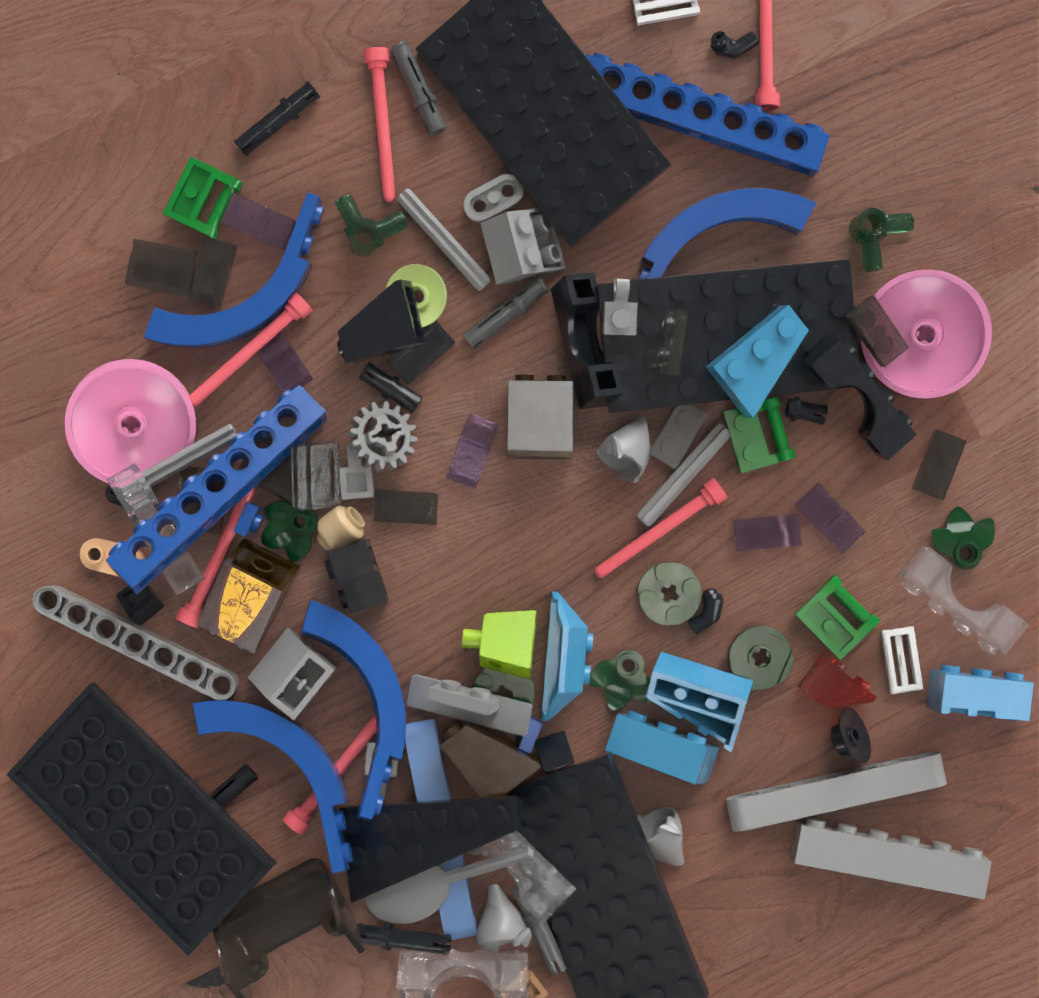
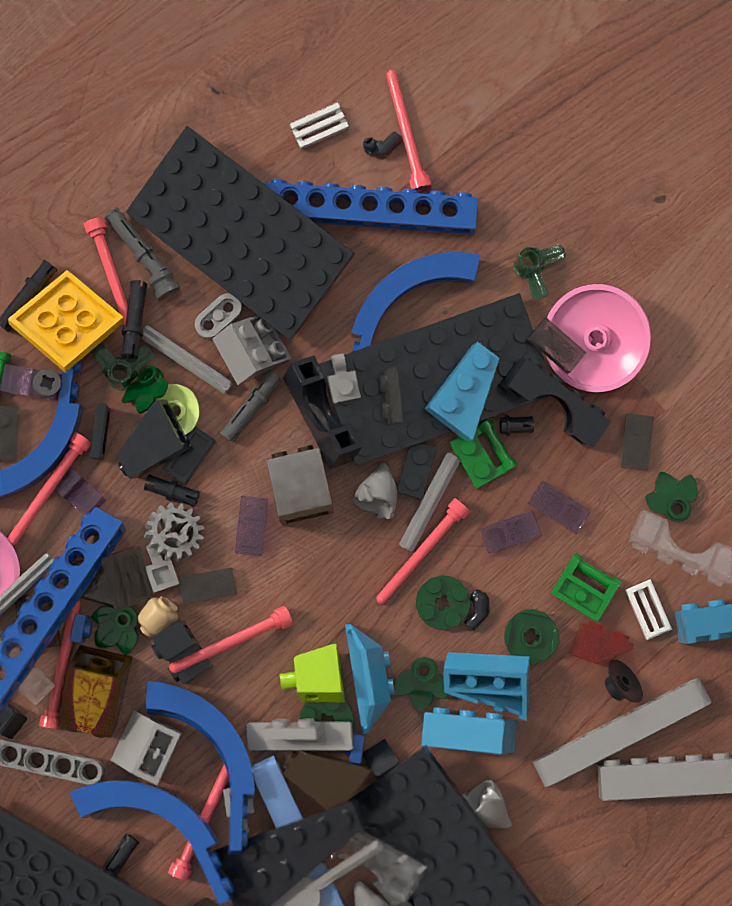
camera: 15 degrees left, 5 degrees down
none -> yellow plate [8,270,124,373]
none -> dark grey wheel [32,369,61,398]
none -> black tile [90,403,111,461]
none -> black pin [121,280,147,360]
none -> dark green plate [121,366,168,414]
none -> dark grey wheel [148,269,181,301]
none -> coral piece [169,606,293,673]

